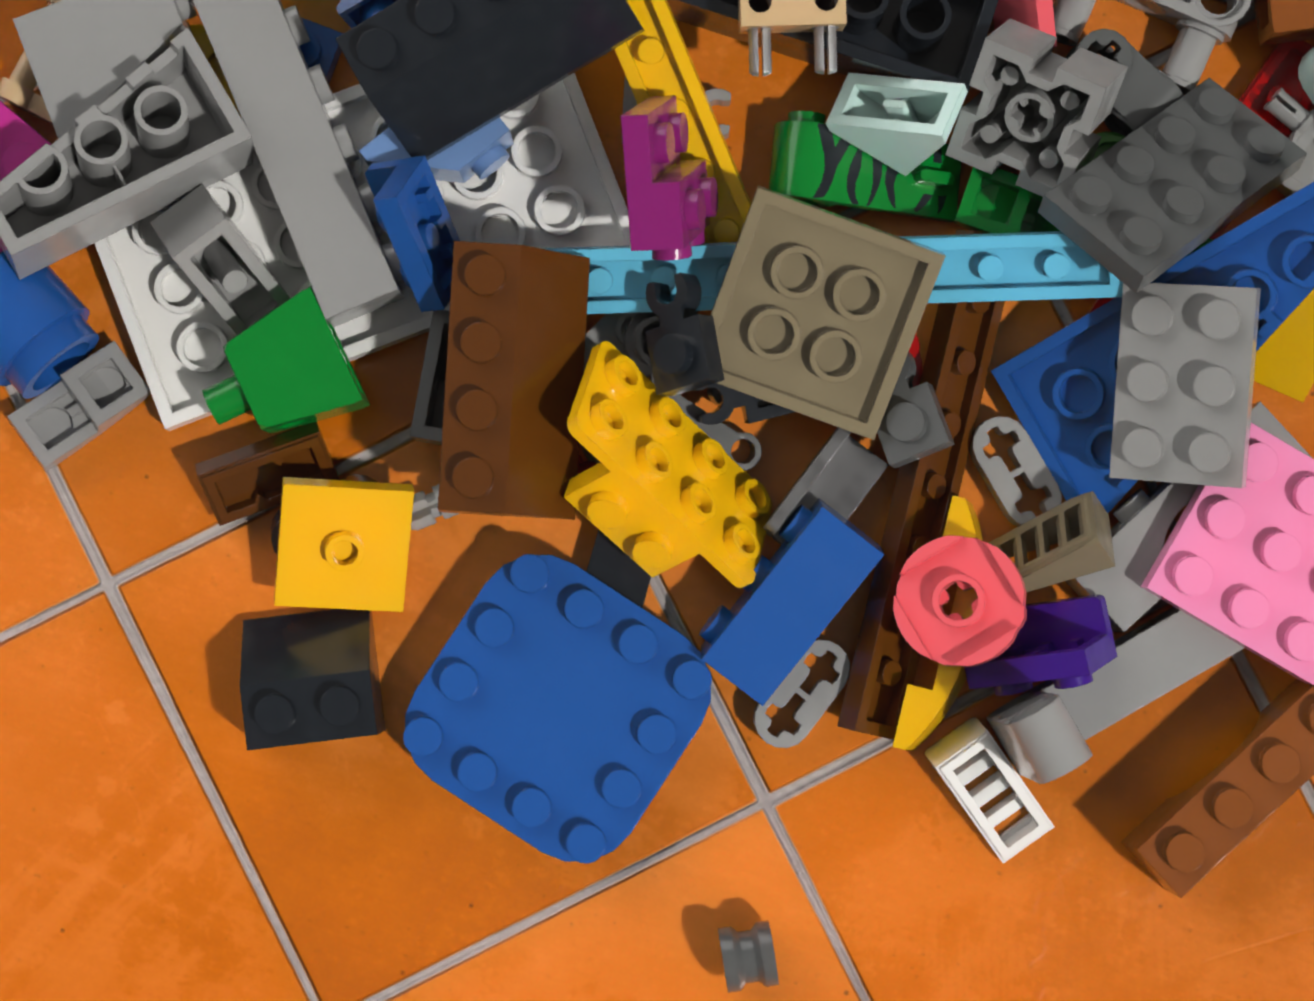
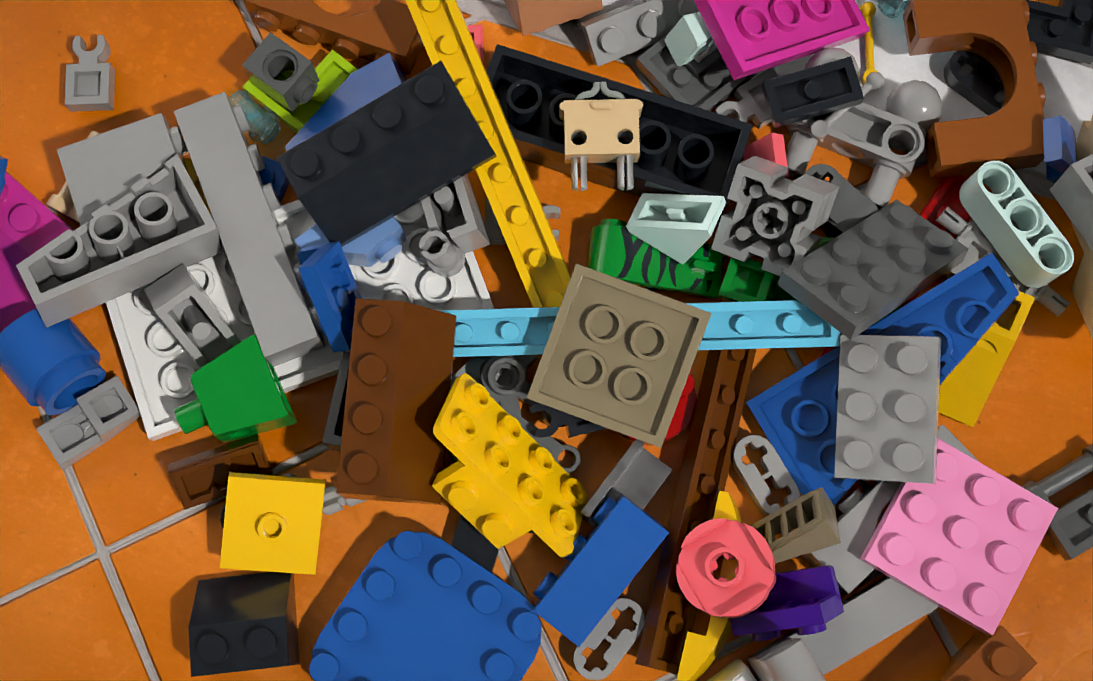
camera: 10 degrees right, 10 degrees down
magenta plate [621,95,718,261] -> none
black plate [645,272,724,397] -> none
dark grey plate [877,352,955,469] -> none
none -> light grey hinge [419,174,490,277]

